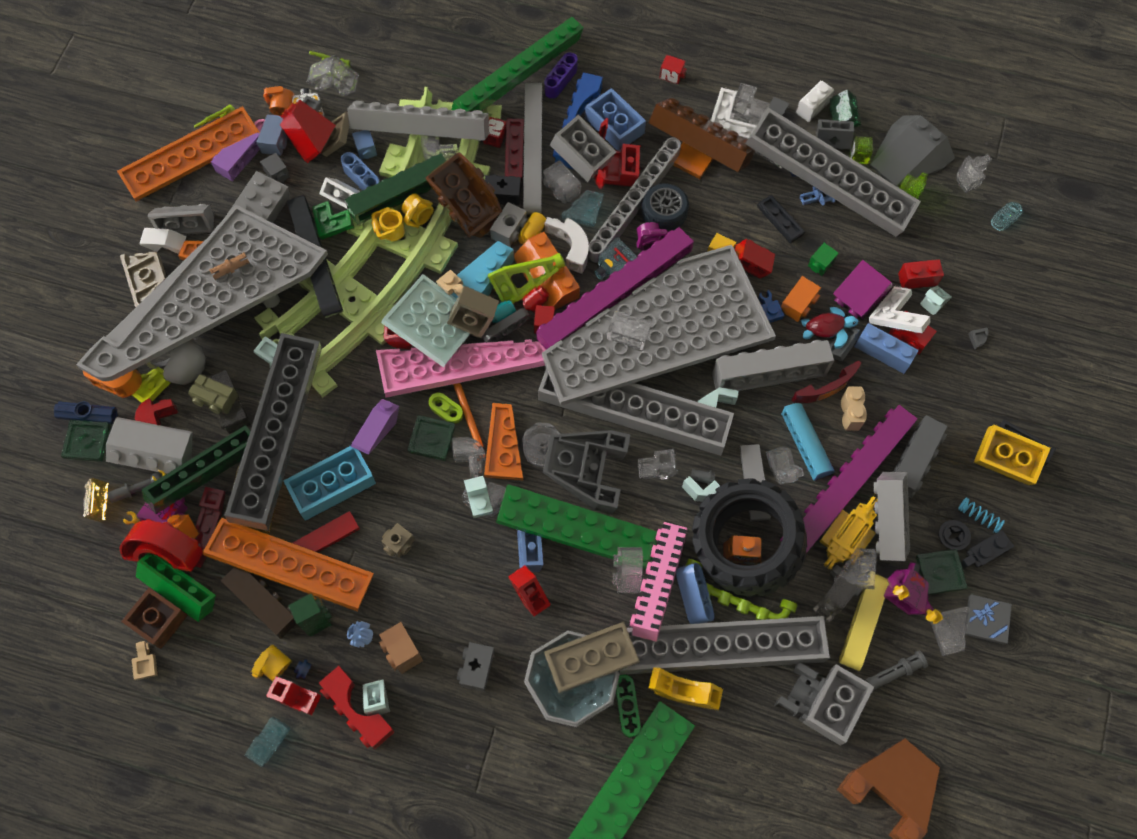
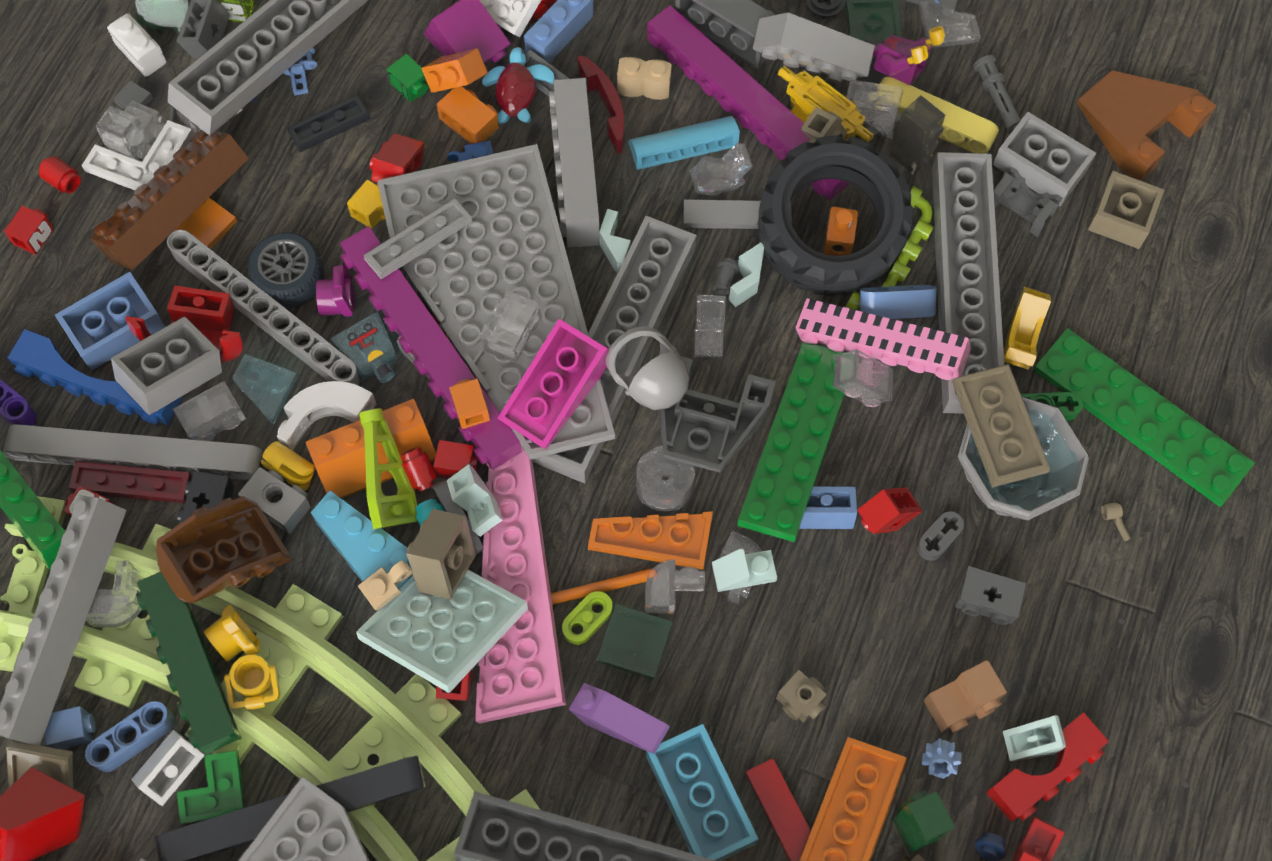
camera: 85 degrees left, 0 degrees up
none -> red brick [39,156,81,194]
none -> light grey tile [364,198,472,280]
none -> orange brick [422,48,487,93]
none -> light aqua slope [447,464,503,536]
none -> orange brick [449,379,490,429]
none -> dark pink slope [497,319,609,449]
none -> light grey piece [606,326,690,410]
none -> dark tan brick [801,107,847,143]
none -> dark grey beam [917,511,964,561]
none -> dark tan brick [1088,171,1164,249]
none -> dark tan hand [1101,503,1131,542]

